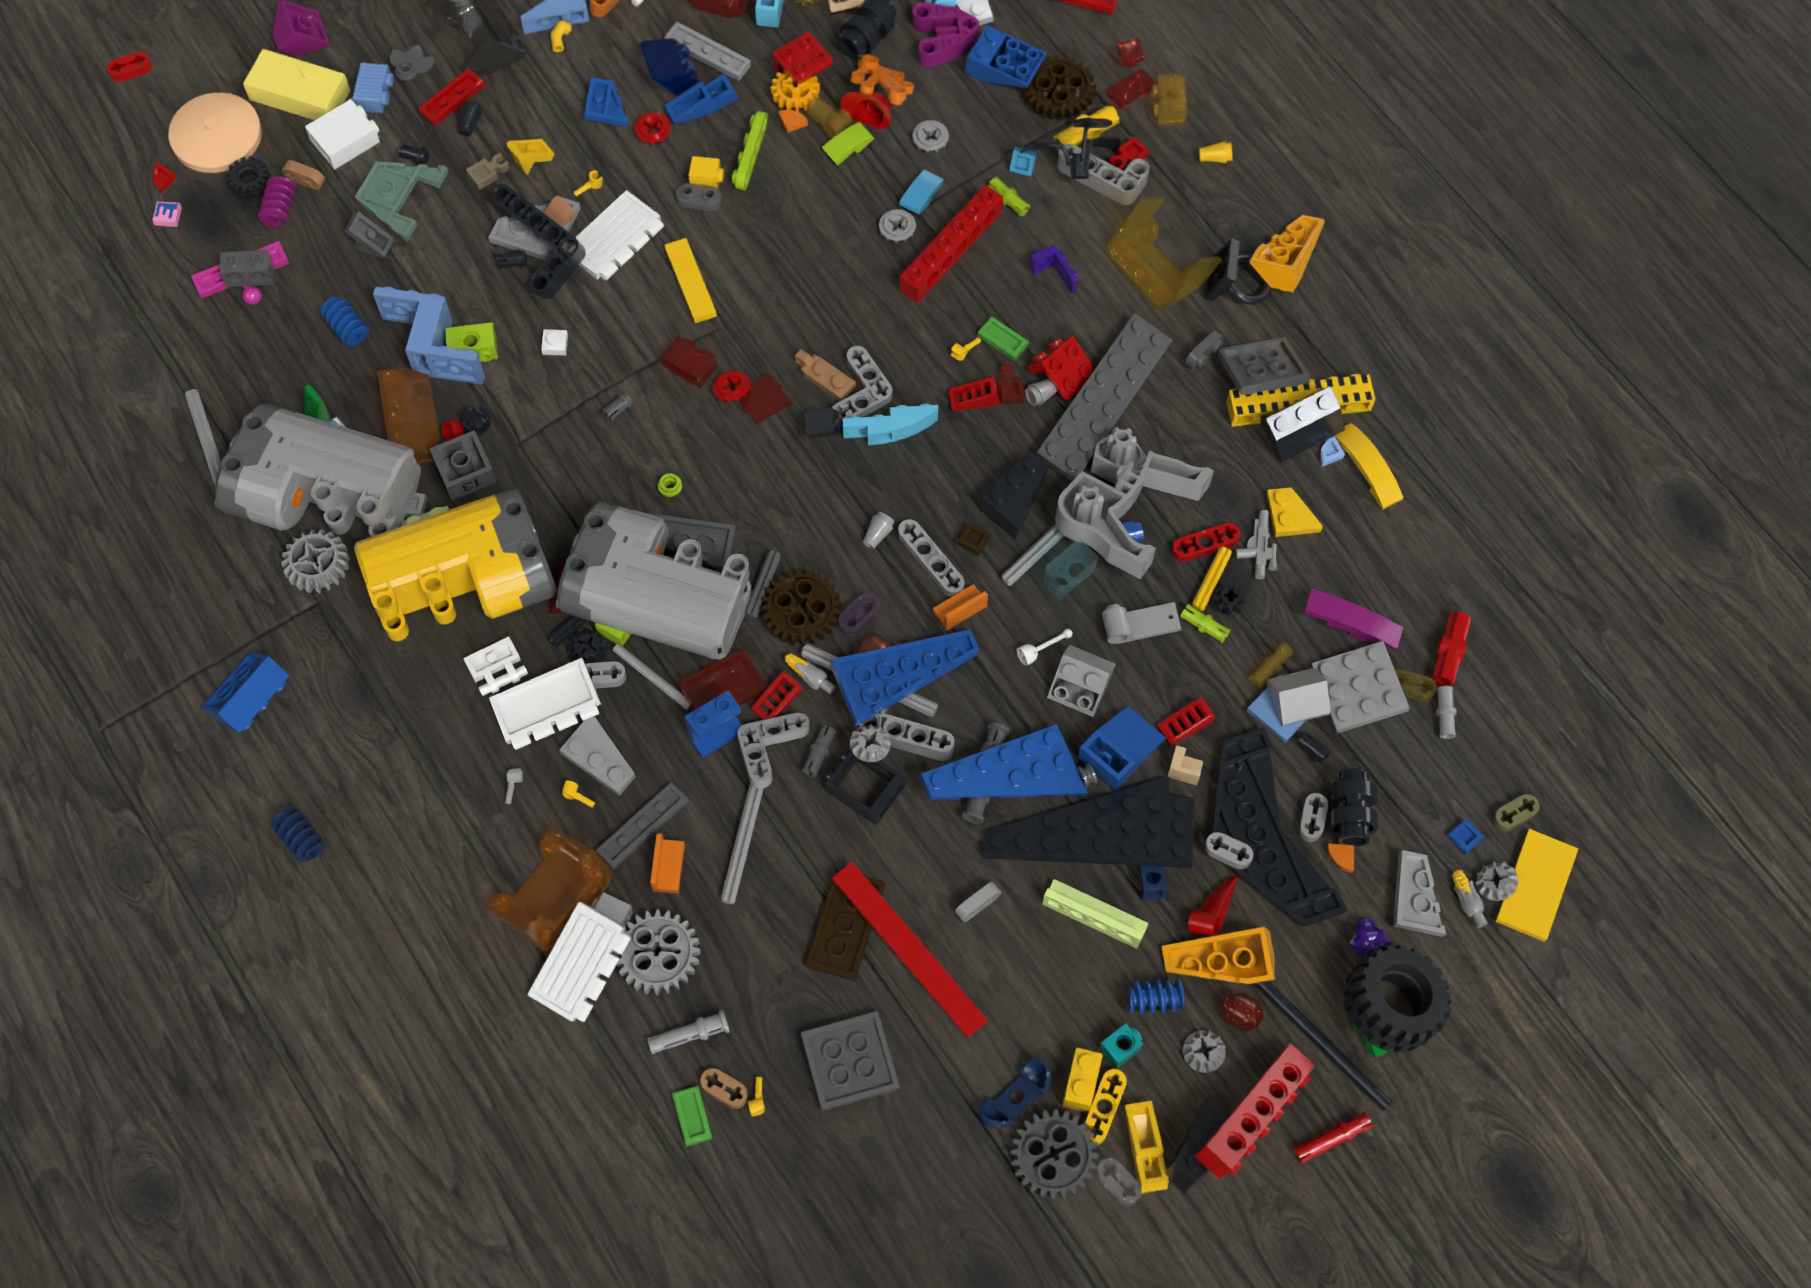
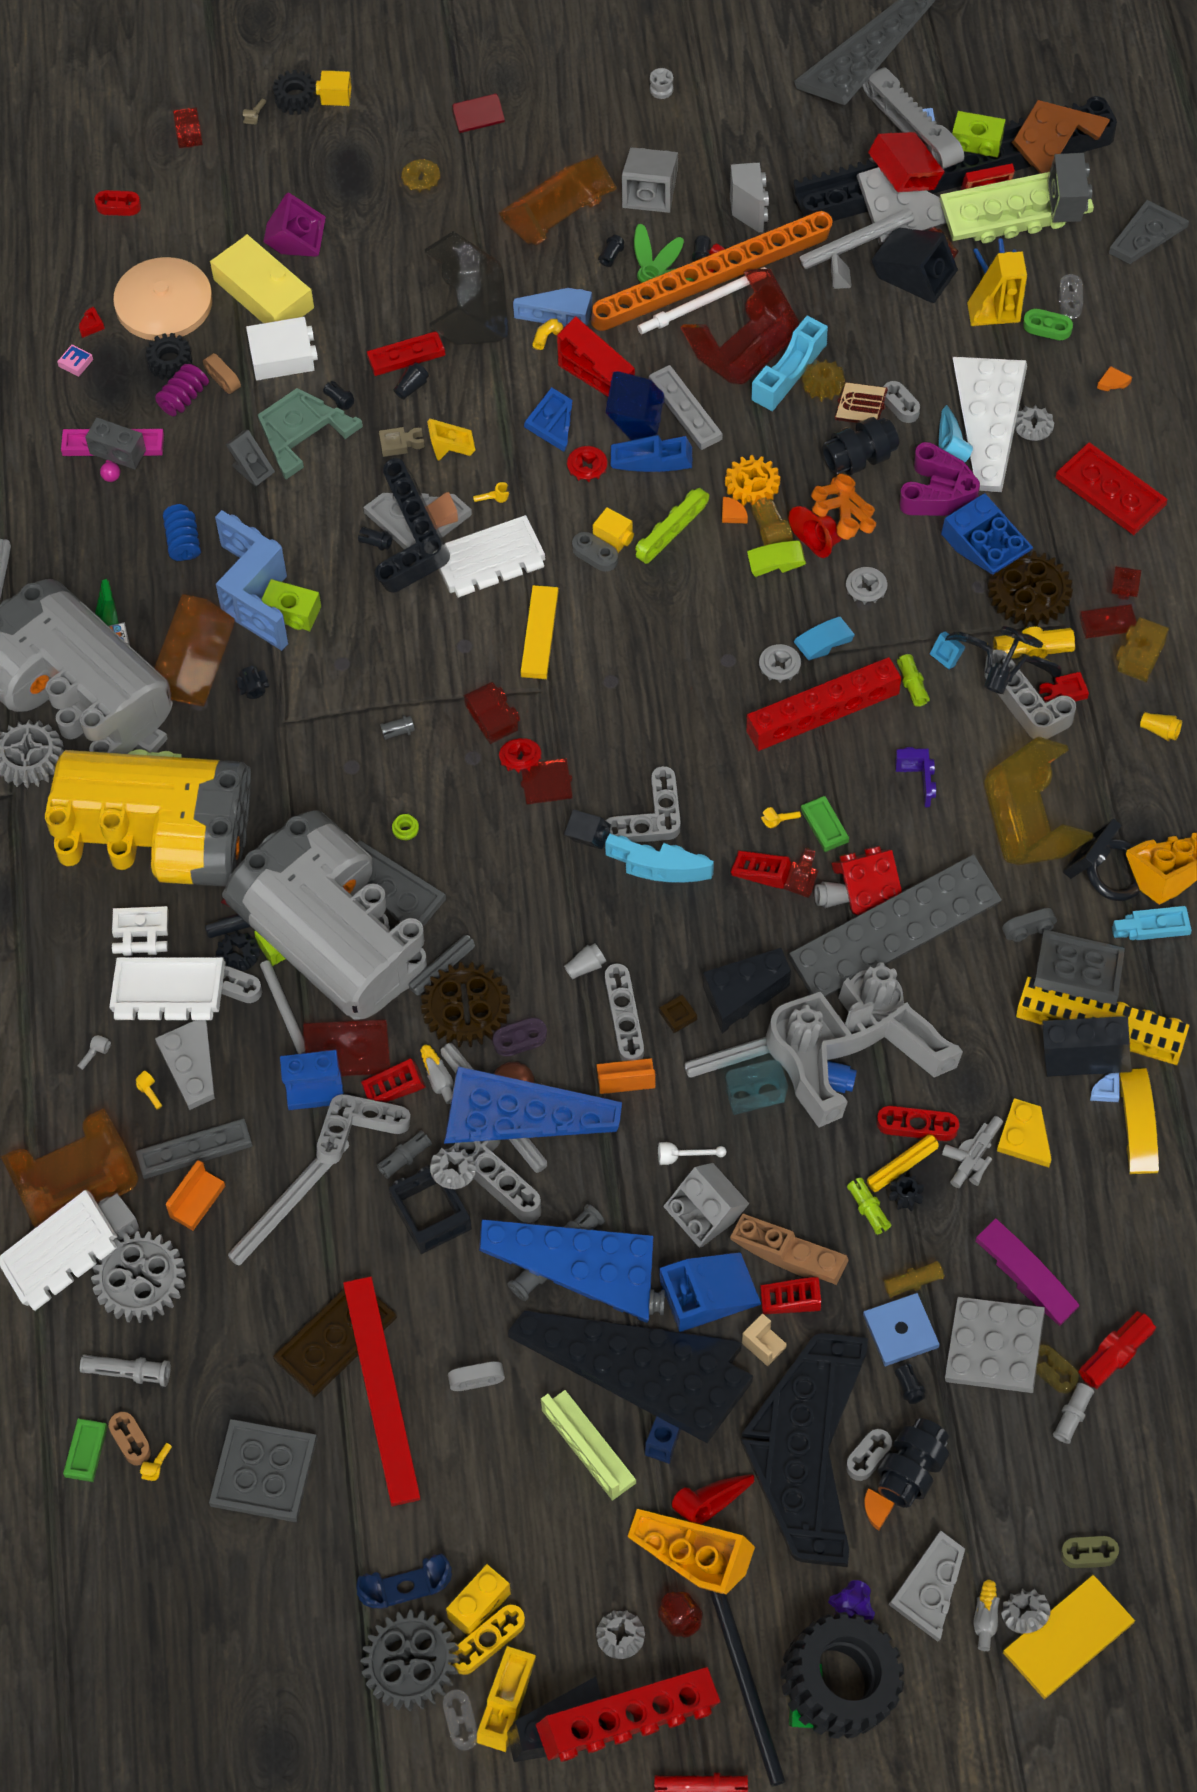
camera: 30 degrees right, 5 degrees down
medium blue brick [353,62,394,114] -> none
dark grey plate [390,45,435,81] -> none
dark grey brick [429,430,497,501] -> none
red plate [442,419,464,440] -> none
white plate [541,330,568,355] -> none
red bracket [772,32,833,84] -> none
medium nougat hinge [795,350,856,402] -> none
teal brick [1099,1023,1143,1069] -> none
light grey door [1102,602,1181,644] -> none
blue piece [1128,979,1184,1014] -> none
light grey beam [1205,832,1253,869] -> none
light grey slope [1266,668,1331,726] -> none
blue tile [1446,819,1484,855] -> none
none -> red wedge [557,316,635,402]
none -> medium nougat slope [730,1214,849,1285]
none -> medium azure hinge [1112,906,1192,940]

